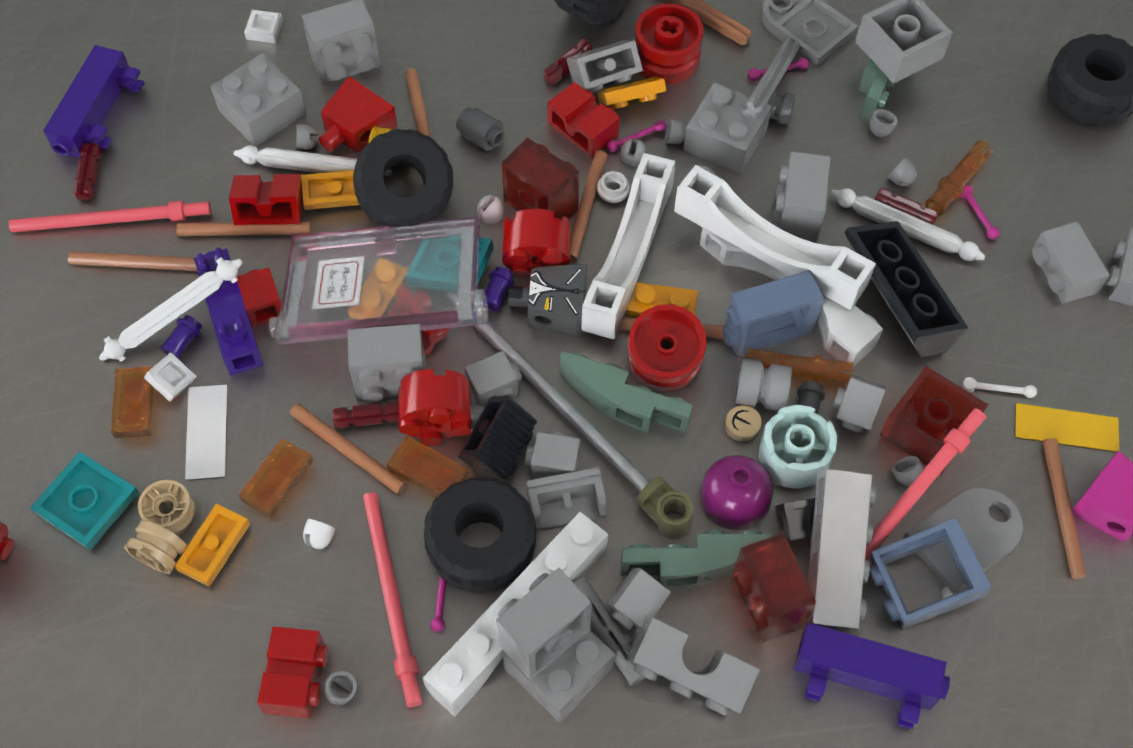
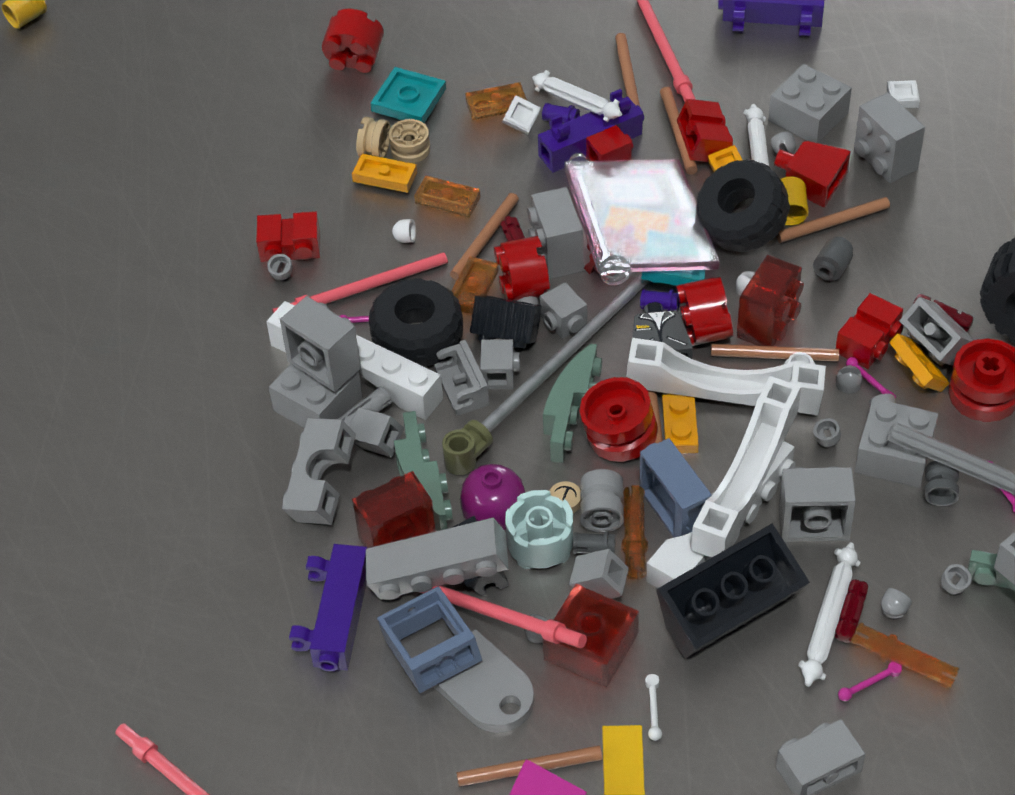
camera: 85 degrees right, 10 degrees down
dark red axle [73,142,101,201] -> none
white sticker [185,384,227,480] -> none

